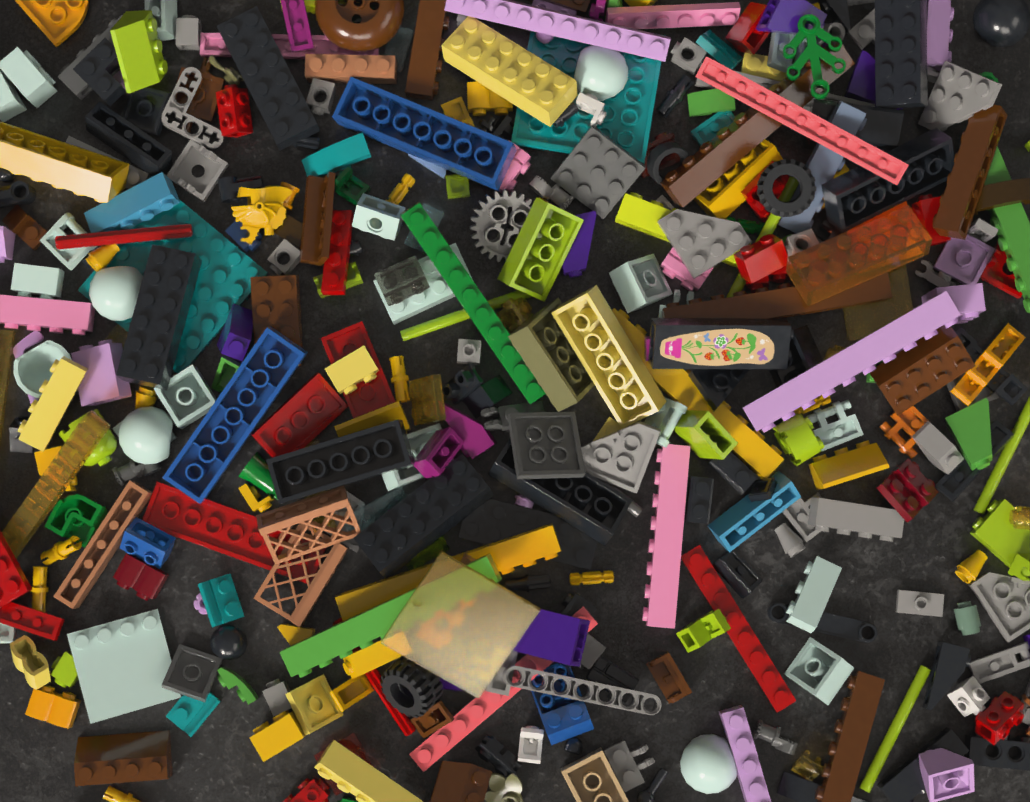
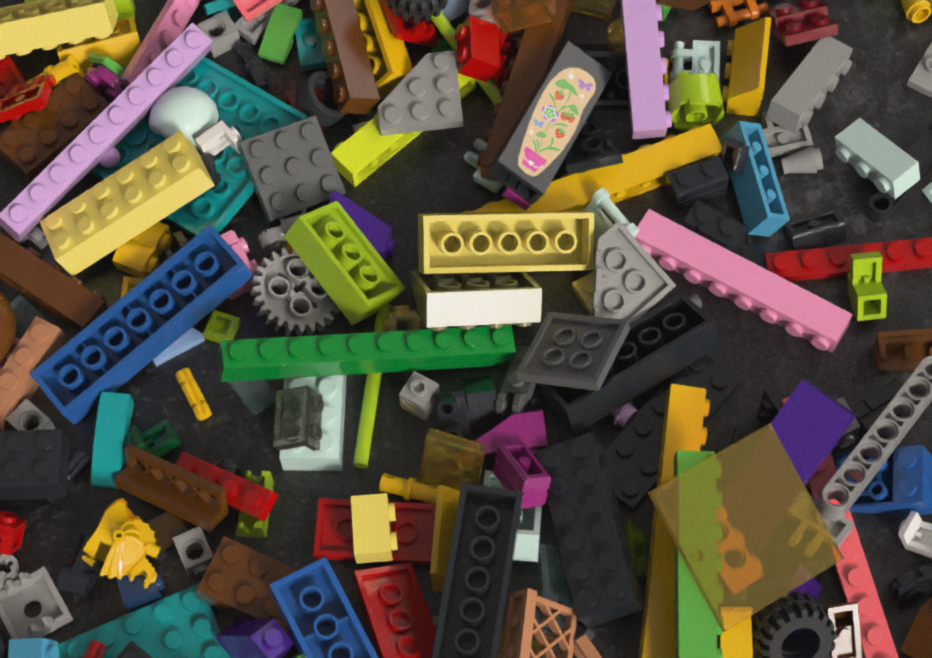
camera: 60 degrees left, 20 degrees down
light aqua brick [352,193,405,241] -> none
yellow axle [569,570,614,585] -> none
light aqua slope [609,254,673,313] -> none
bright pink brick [660,248,714,292] -> none
lime brick [674,410,738,460] -> none

